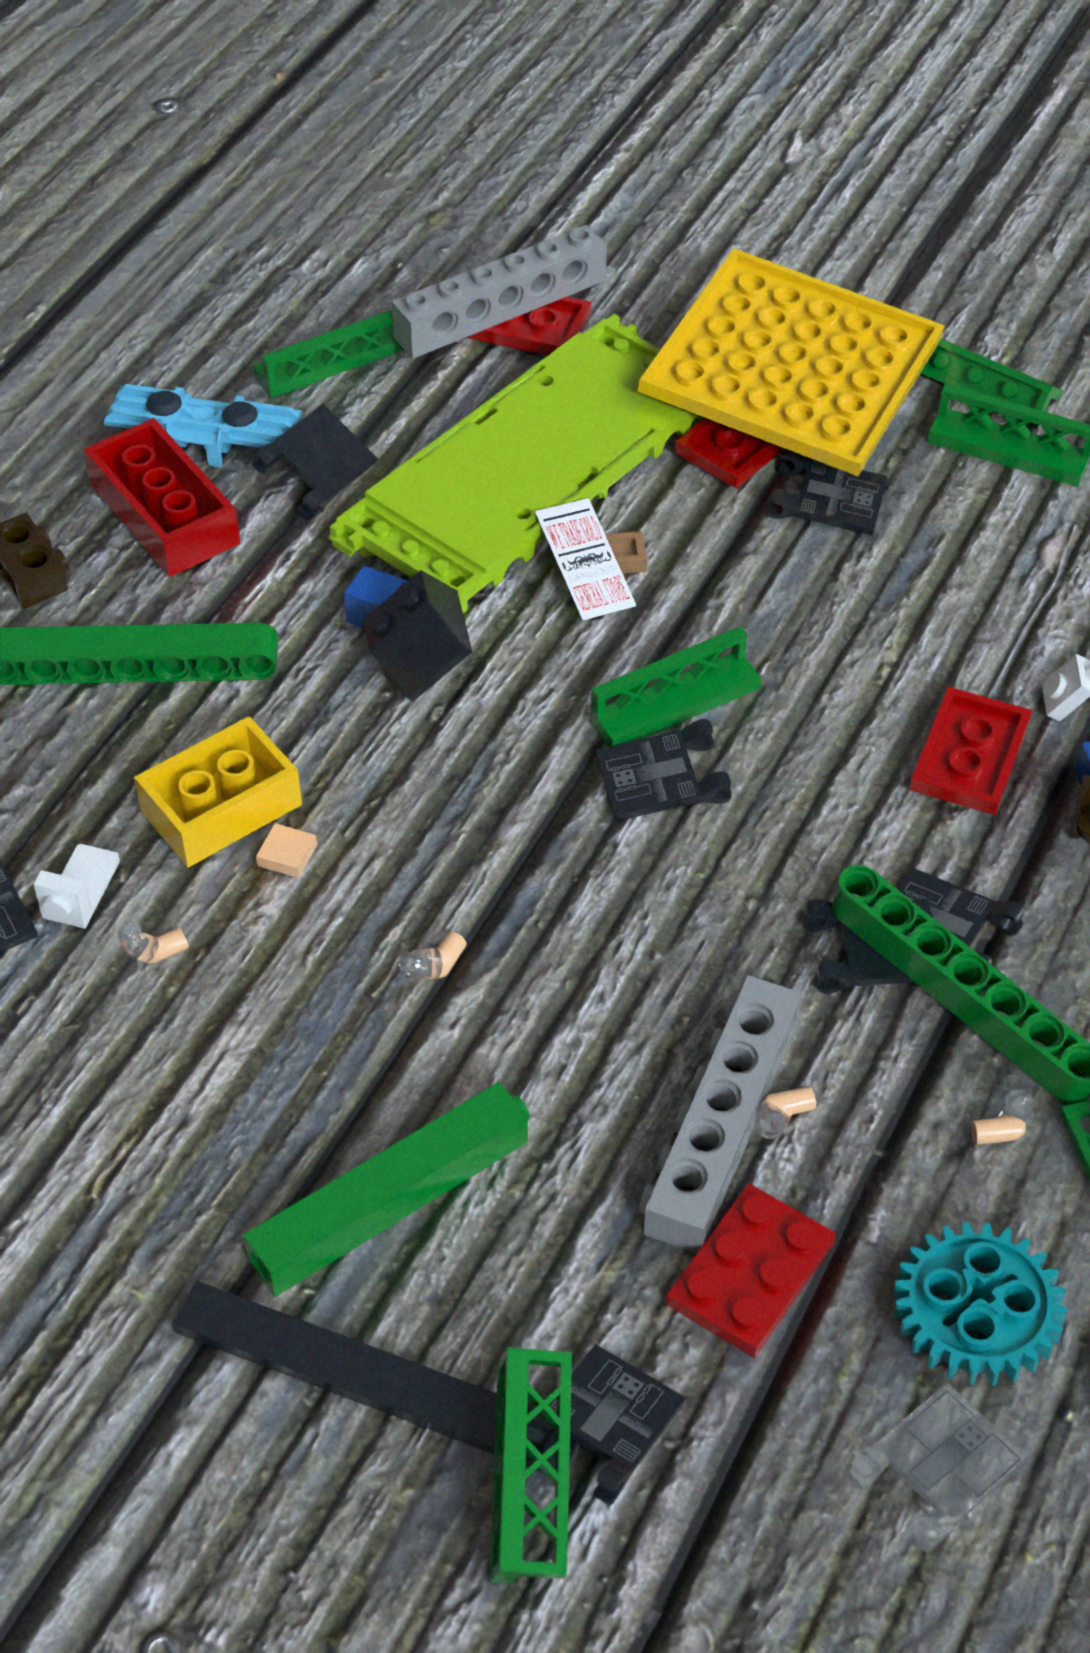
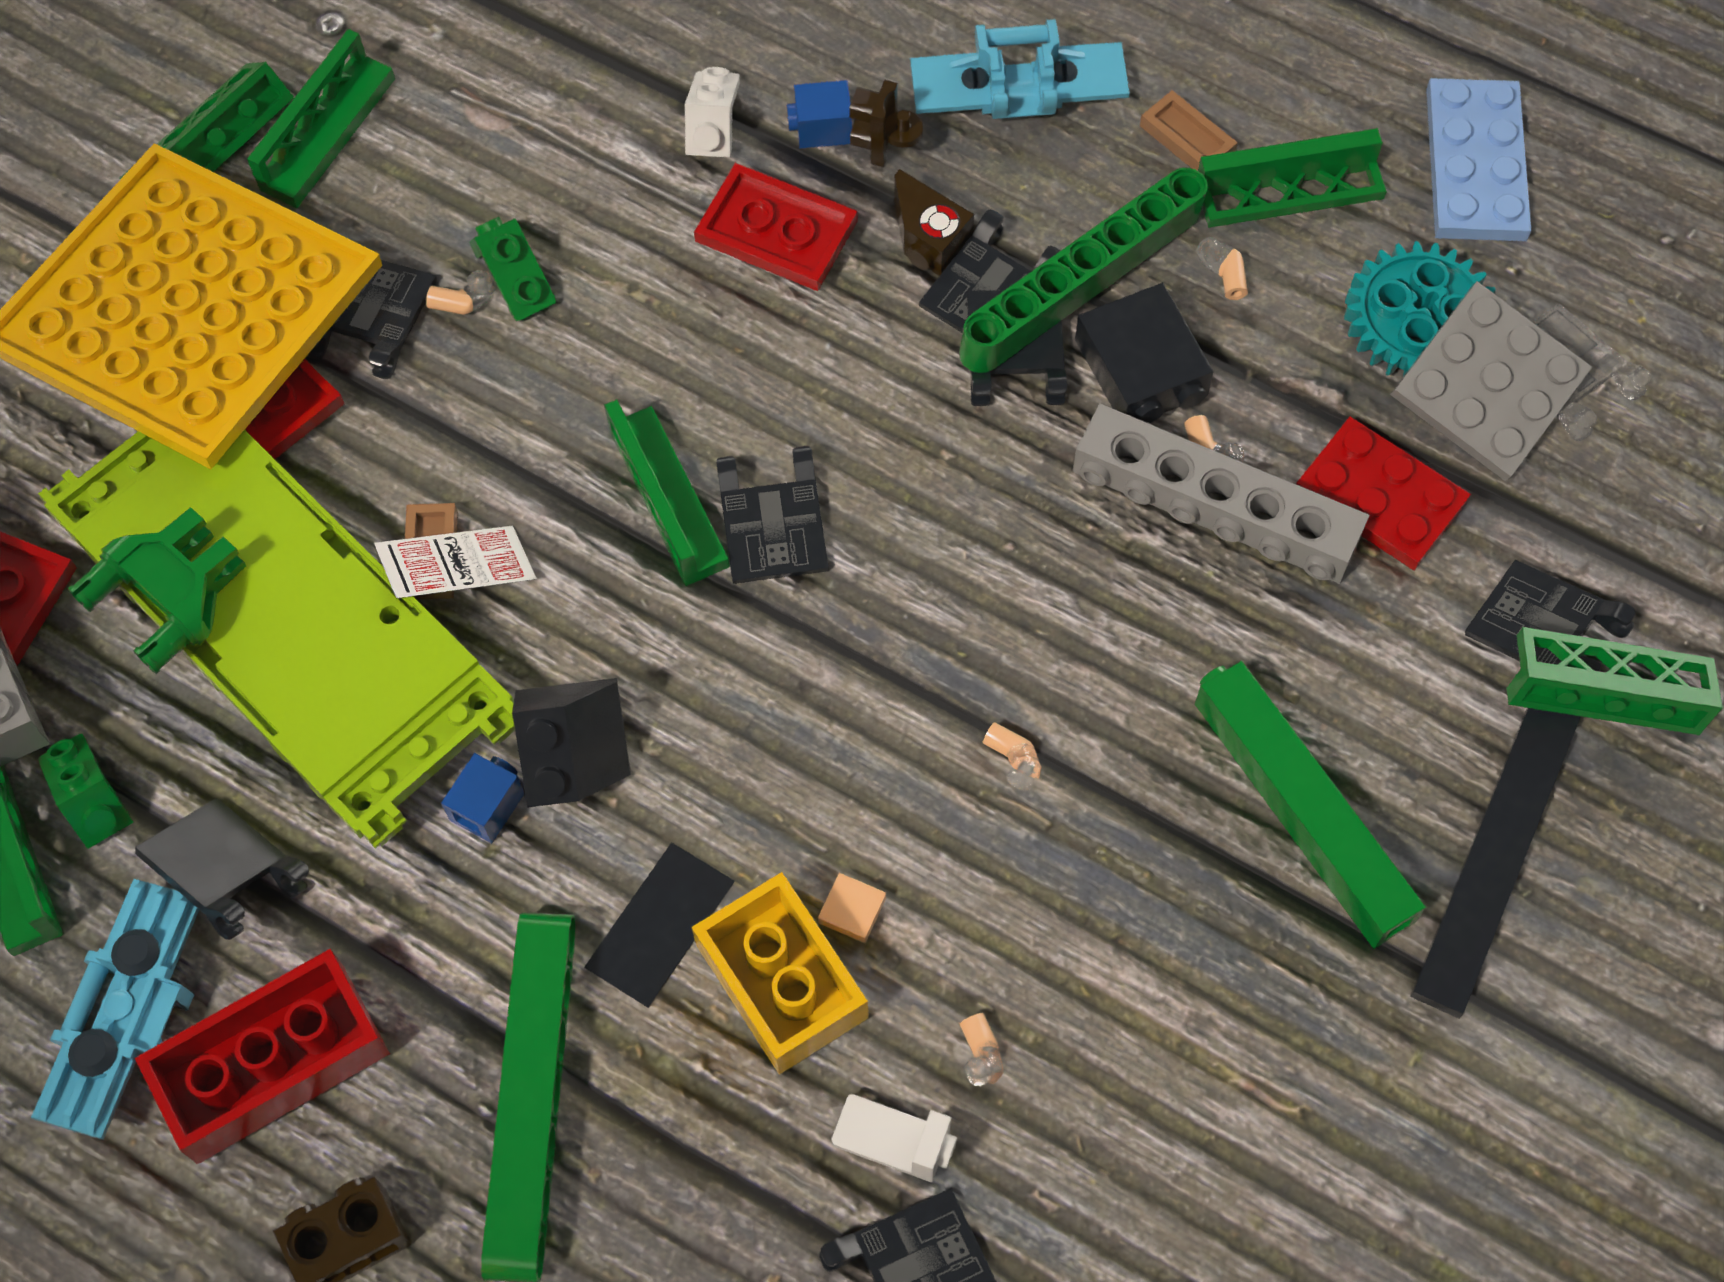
camera: 85 degrees left, 15 degrees up
none -> green bracket [38,733,134,849]
none -> green connector [67,507,246,674]
none -> arm [426,270,495,315]
none -> green bracket [469,216,556,321]
none -> black sticker [584,842,735,1008]
none -> dark brown slope [894,169,974,276]
none -> black brick [1075,283,1214,424]
none -> light grey plate [1390,281,1592,481]

